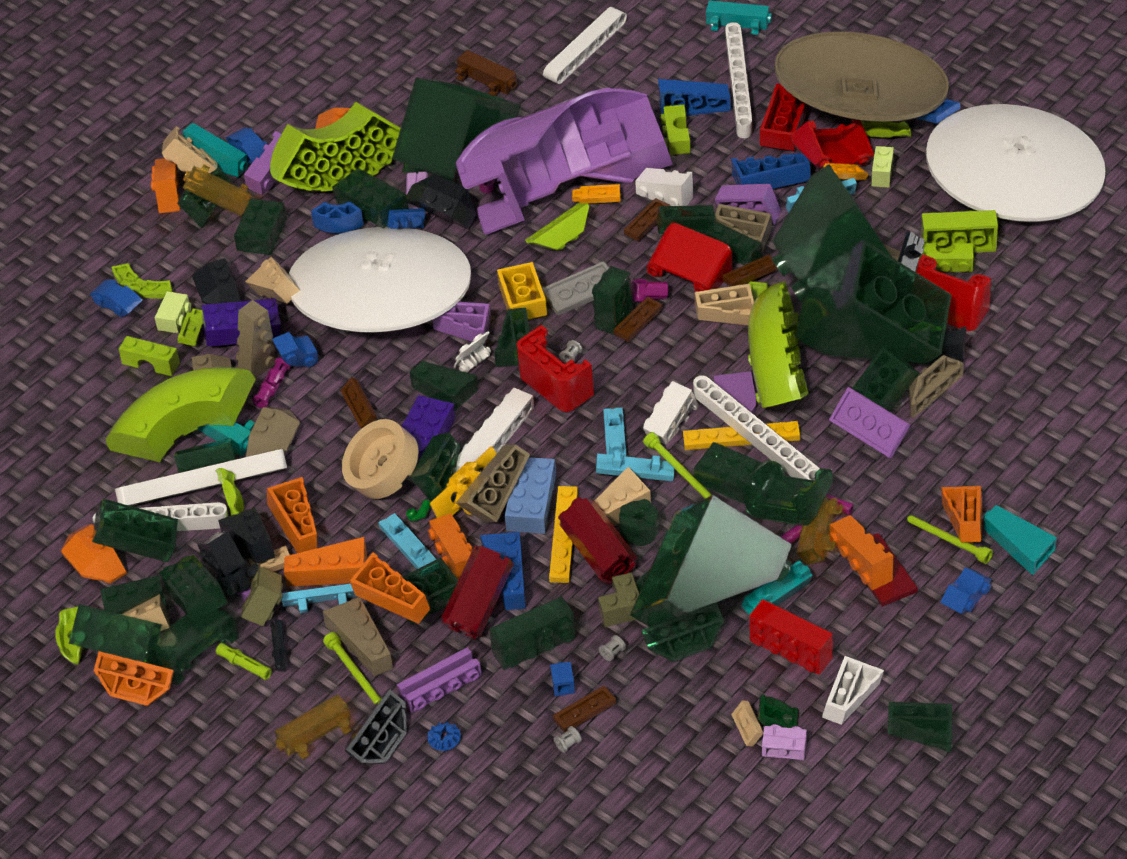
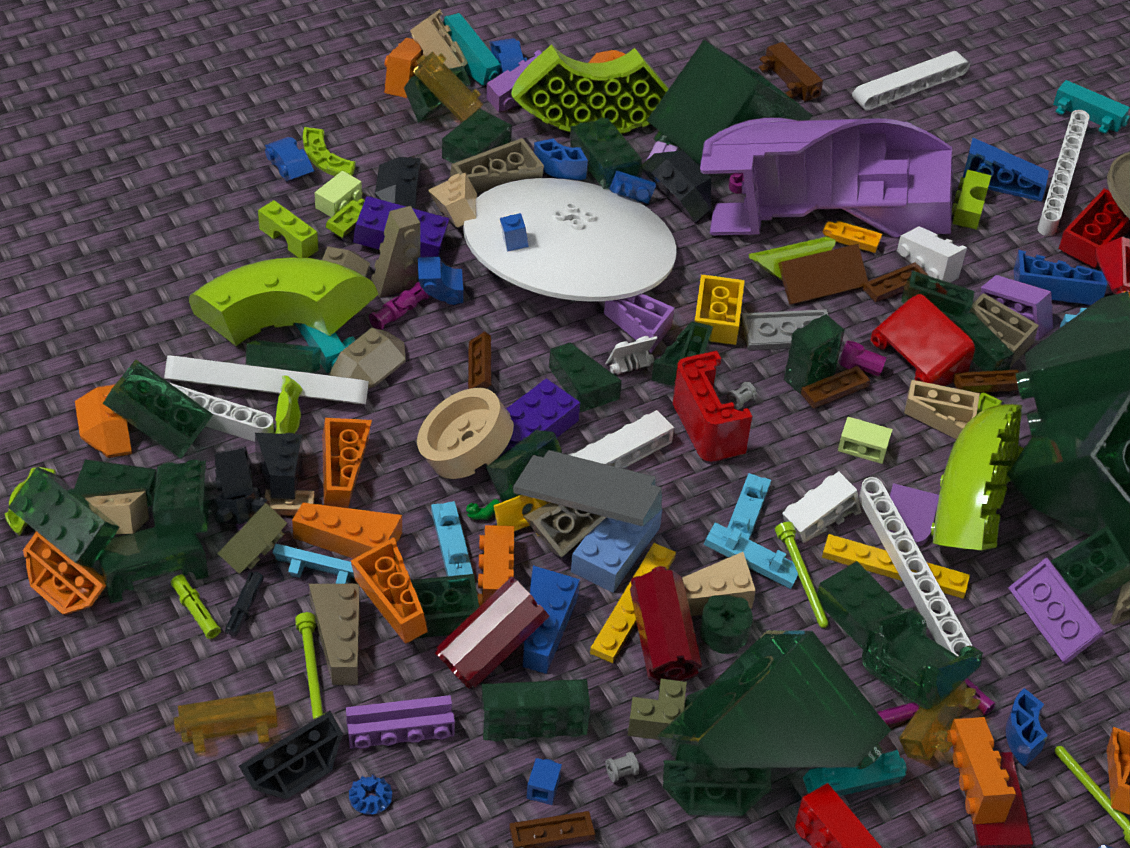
camera: 15 degrees right, 0 degrees up
none -> dark tan wedge [450,138,544,193]
none -> blue brick [500,213,529,252]
none -> dark grey slope [513,450,662,526]
none -> reddish brown tile [778,244,868,305]
none -> yellowish green brick [838,417,893,464]
none -> blue brick [1006,688,1048,767]

